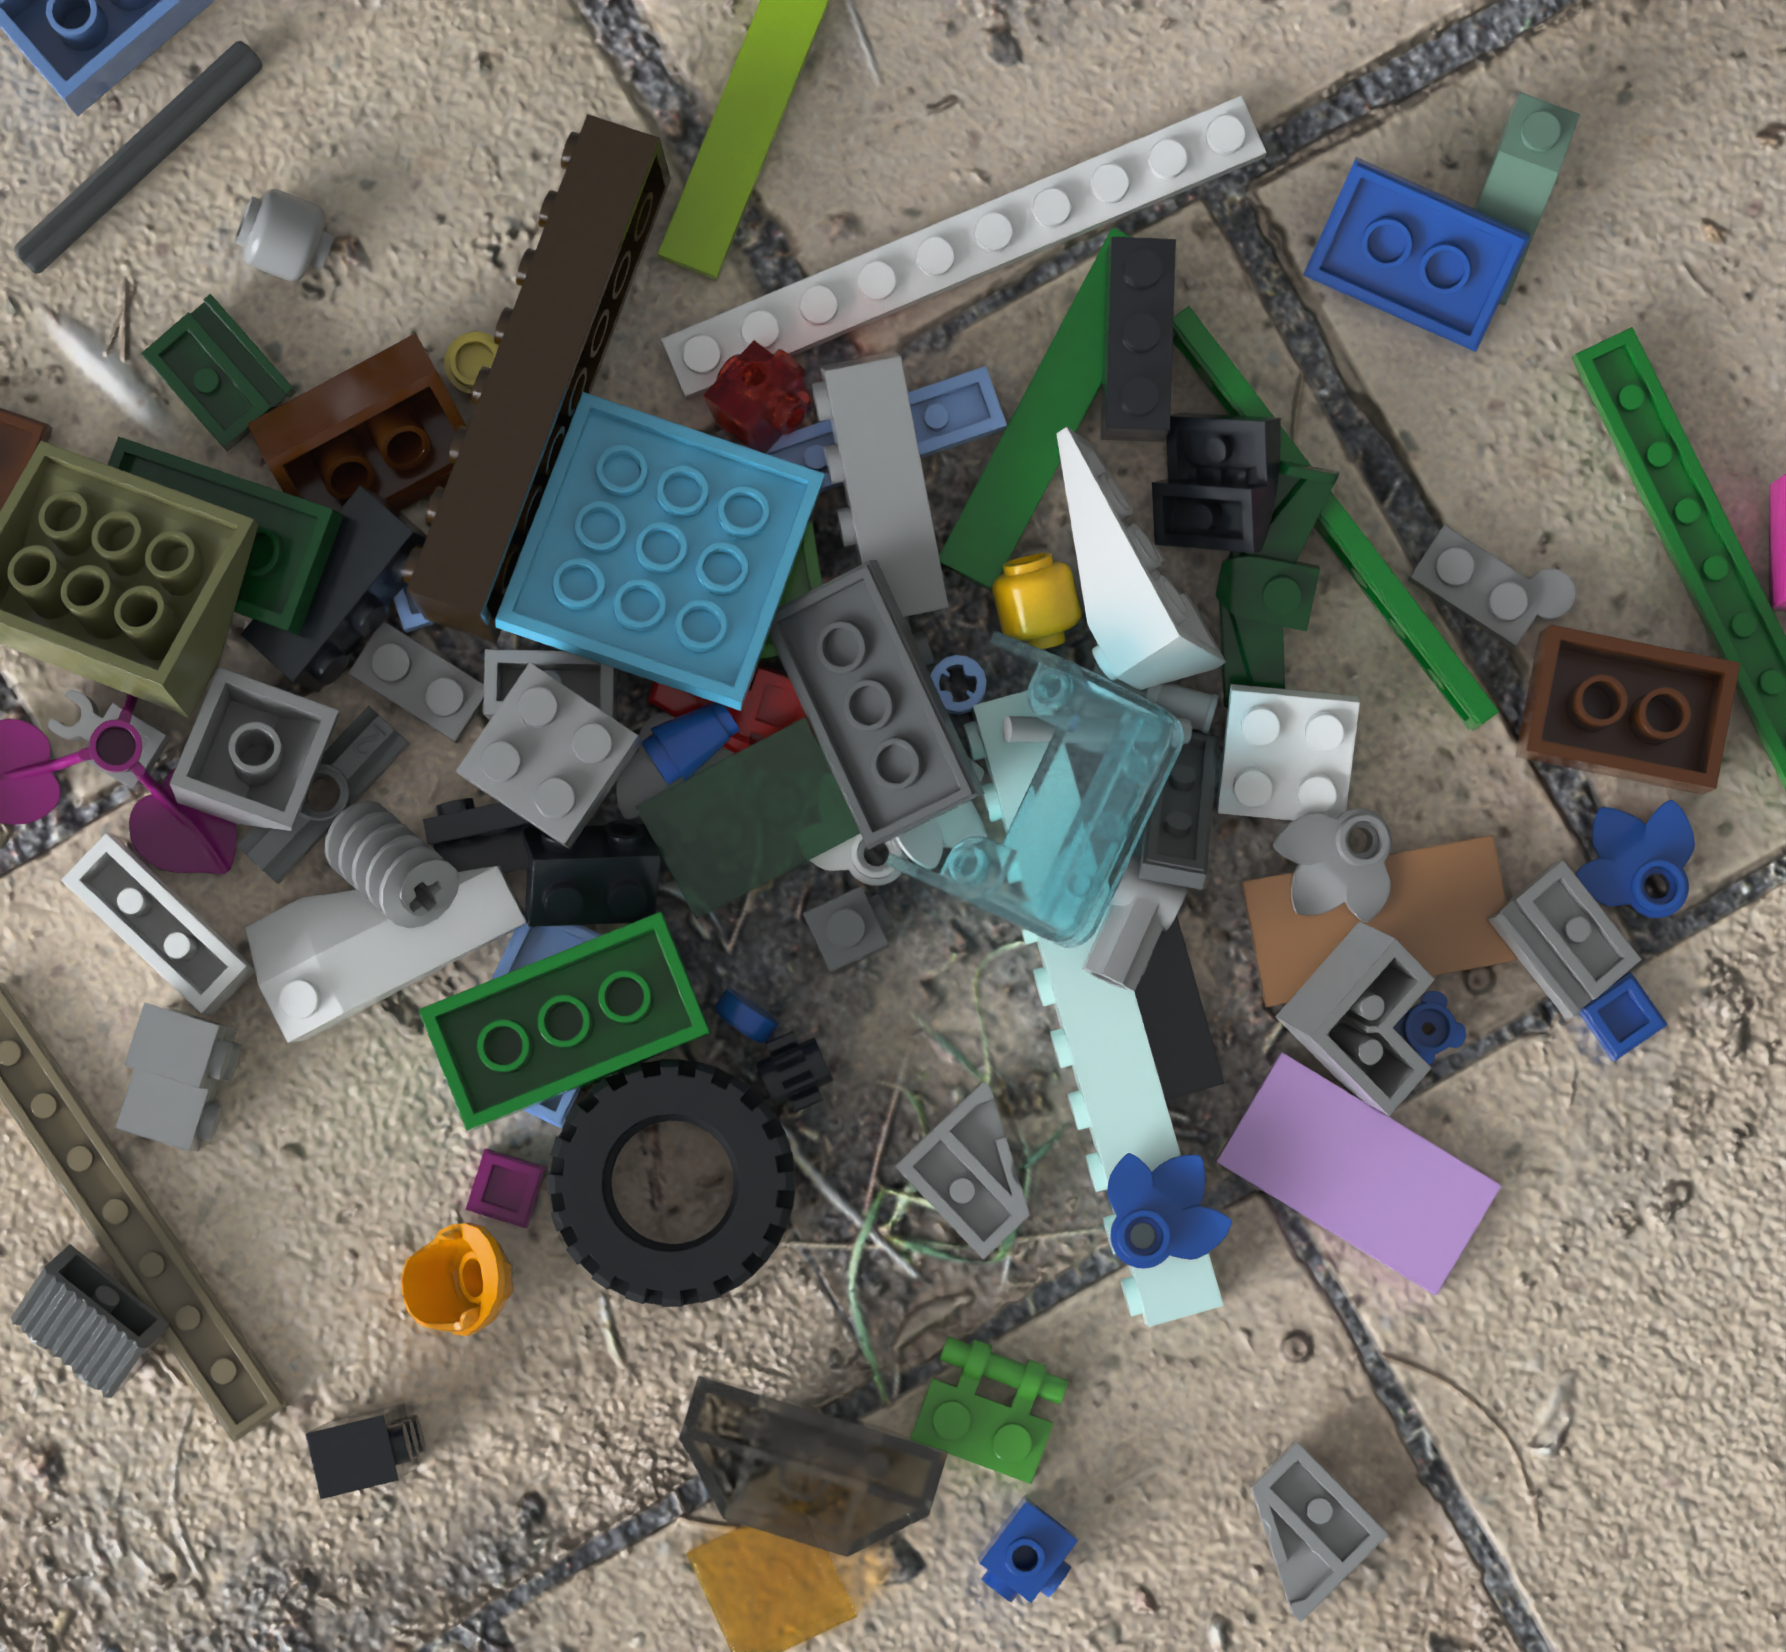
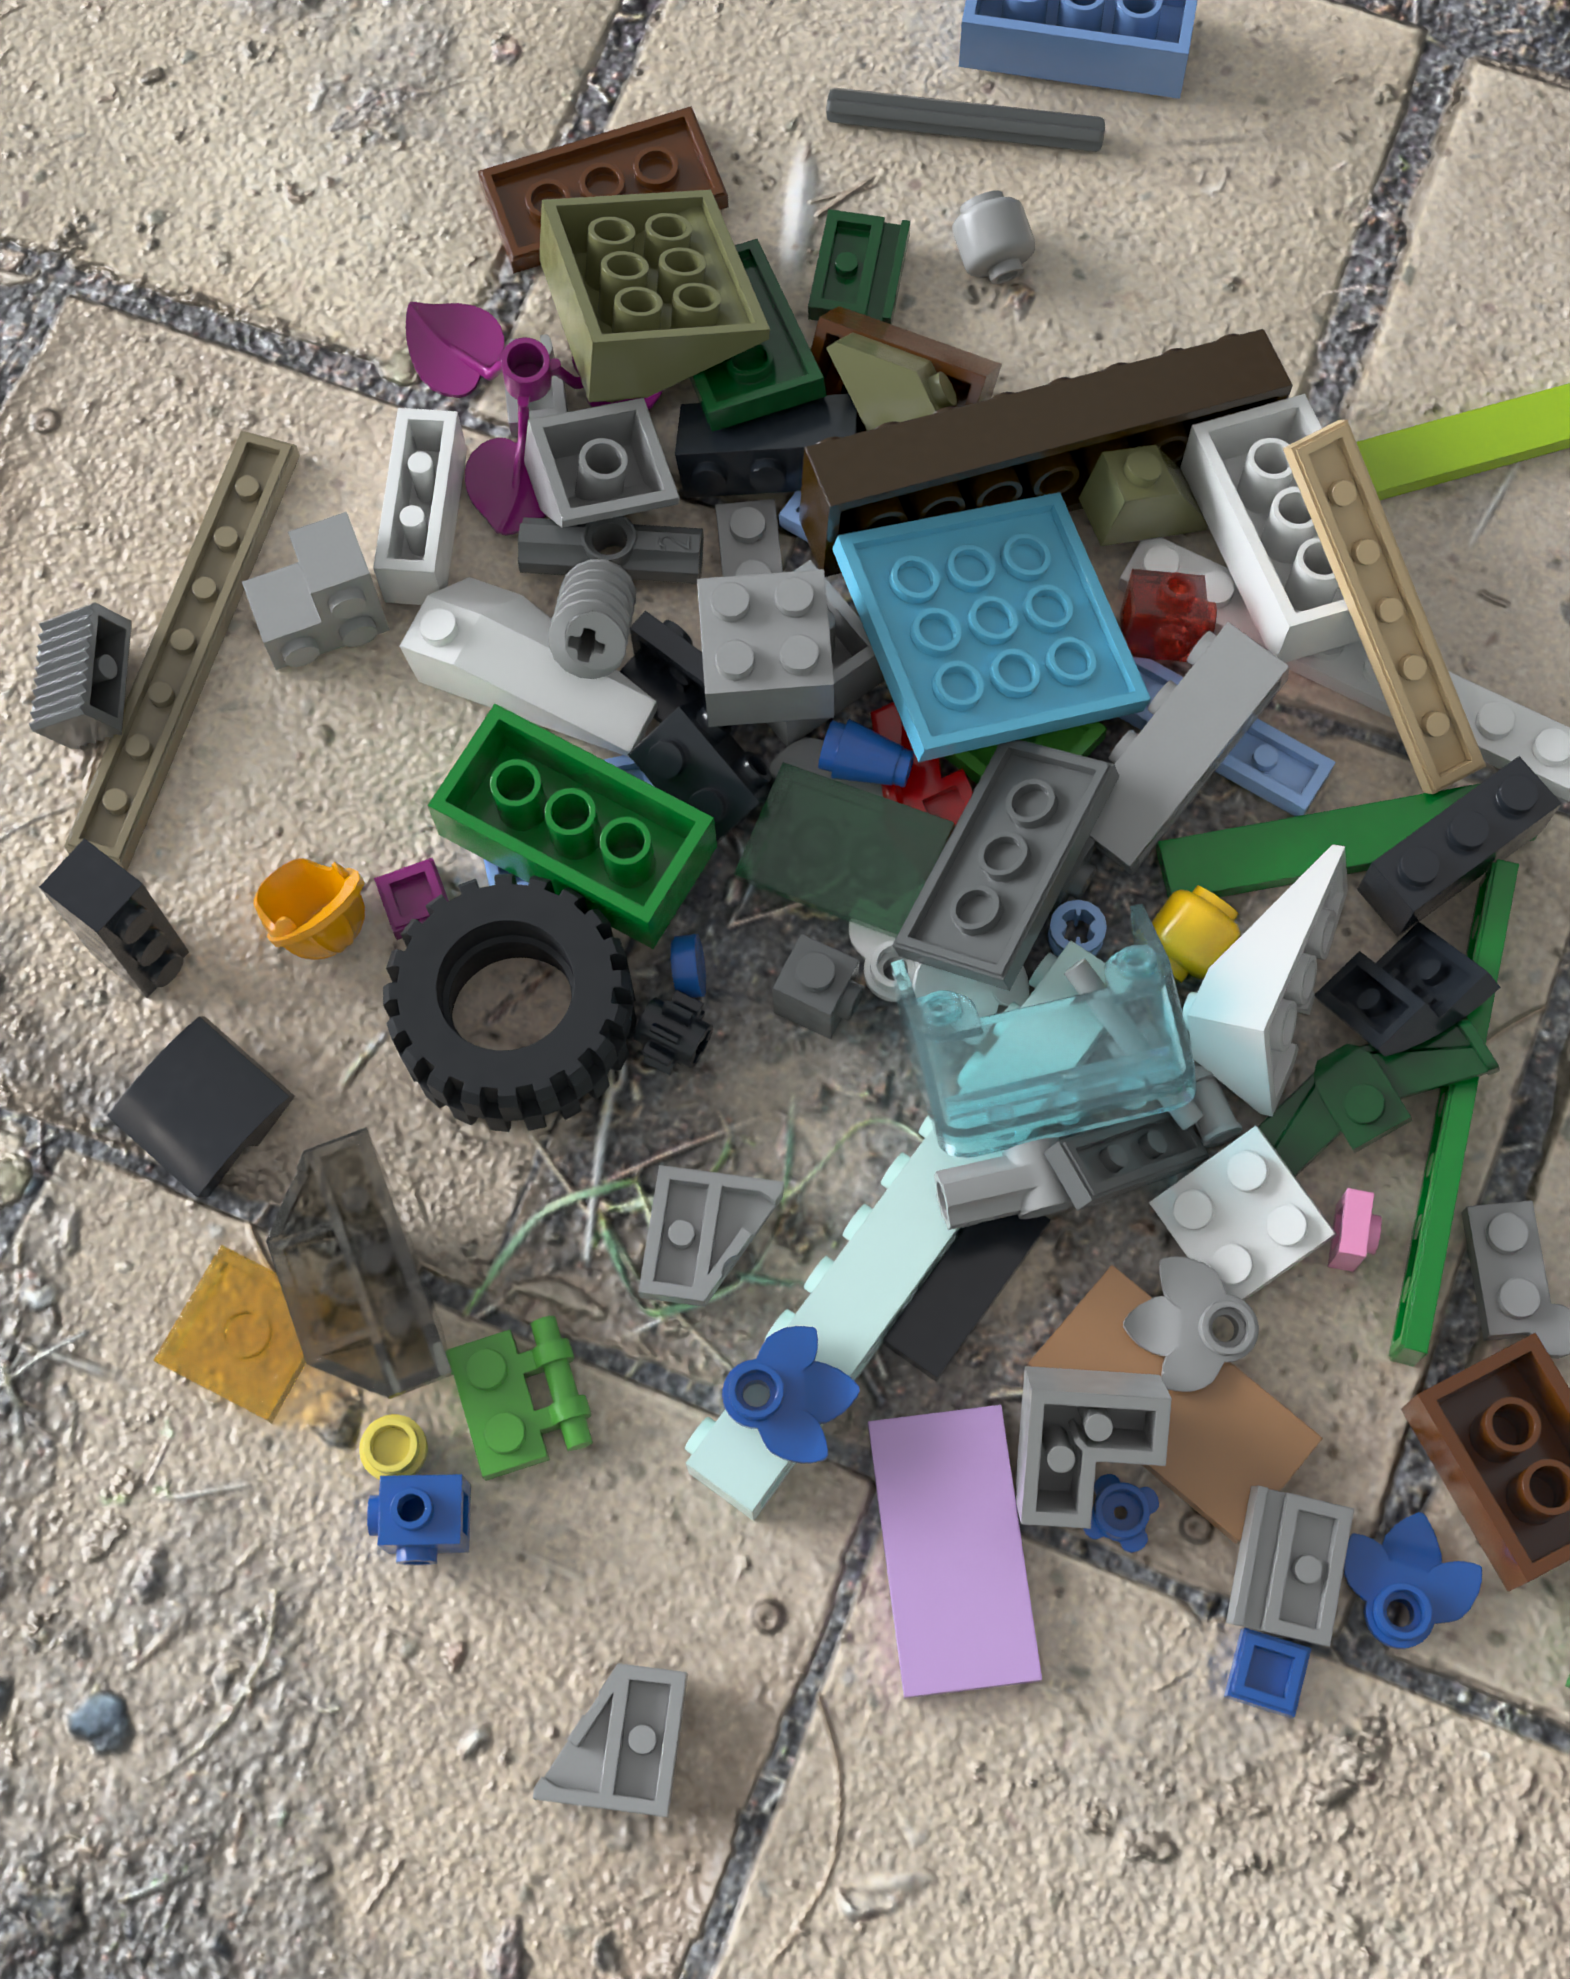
camera: 60 degrees right, 15 degrees down
none -> black slope [107,1016,295,1198]
none -> light yellow plate [359,1414,428,1480]
none -> olive slope [826,332,957,431]
none -> olive slope [1079,445,1208,546]
none -> white brick [1180,394,1361,663]
none -> tan tile [1283,420,1486,794]
none -> bright pink plate [1328,1188,1382,1272]

